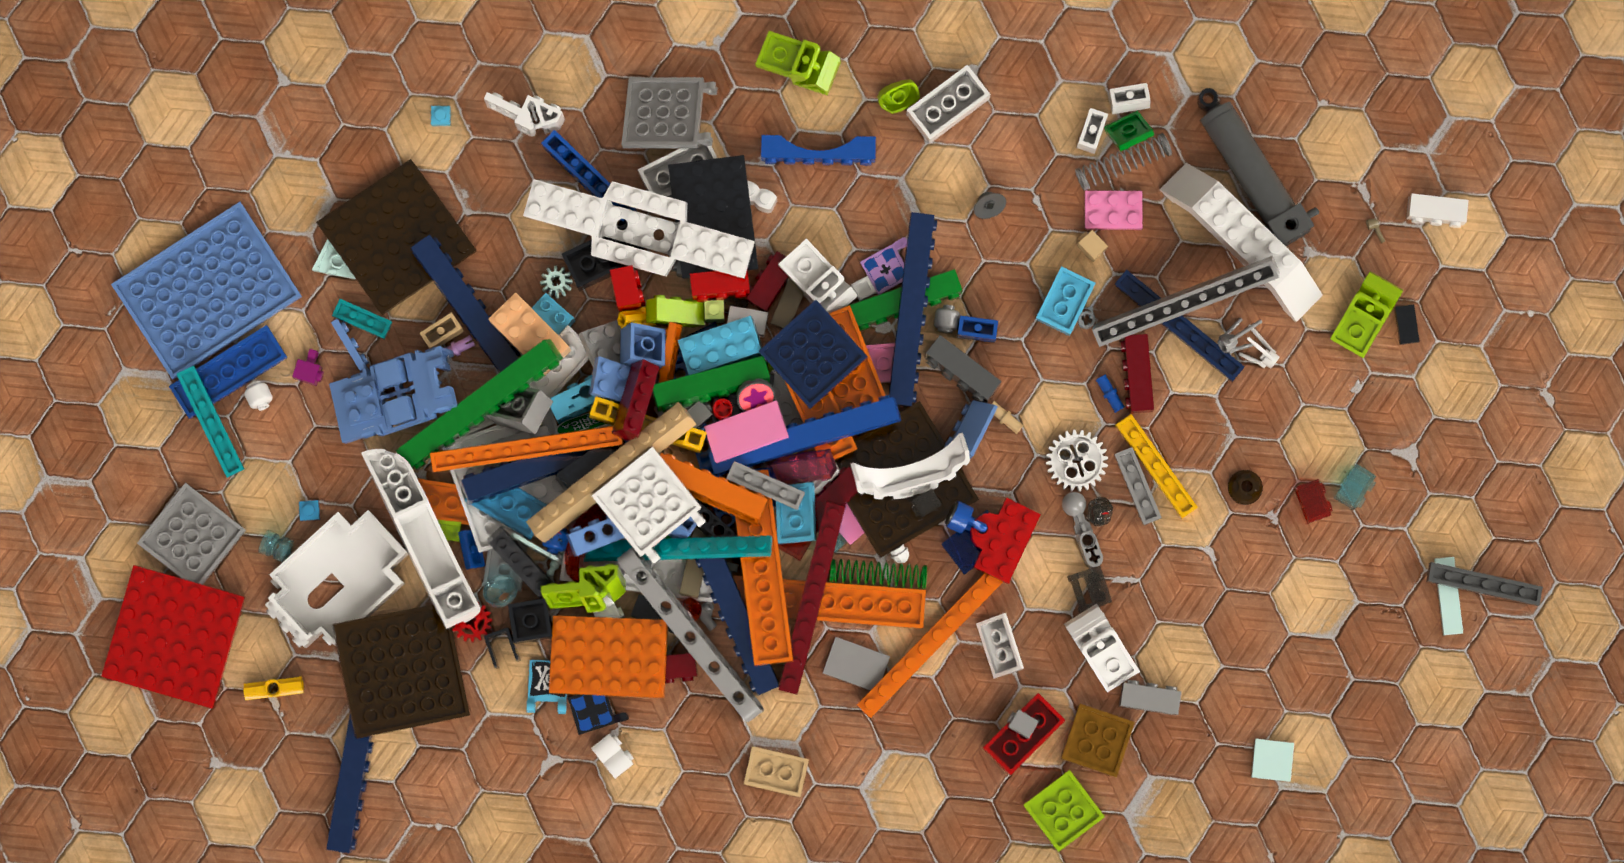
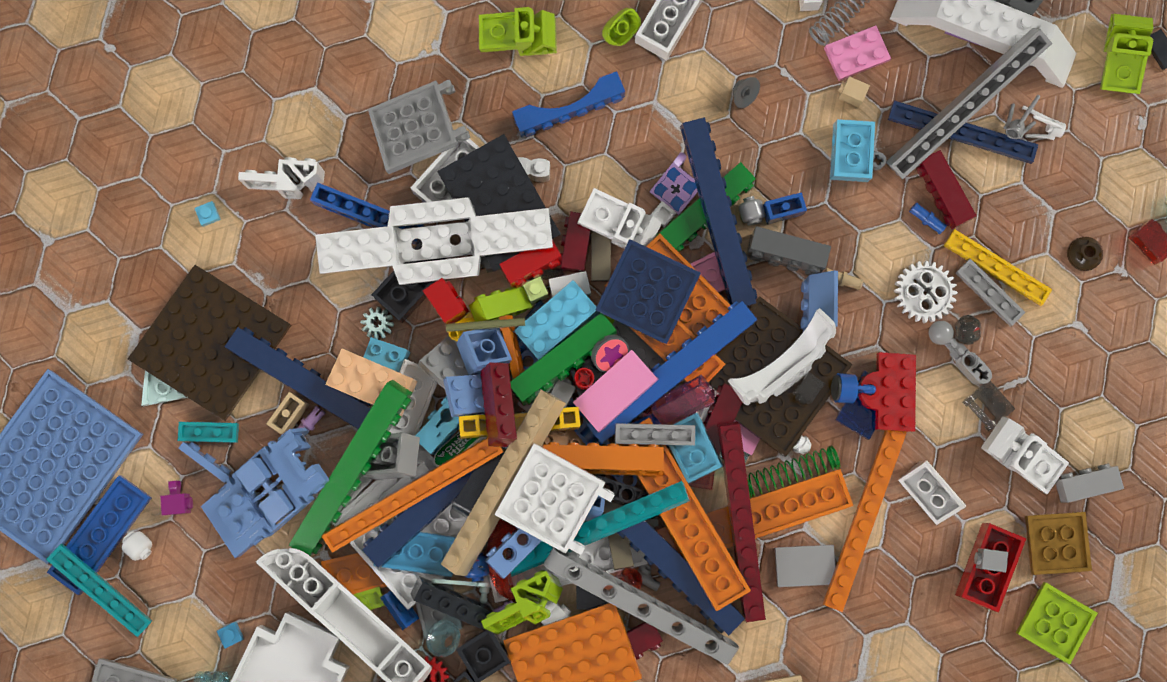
camera: 25 degrees left, 0 degrees up
none -> olive bar [446,318,525,332]

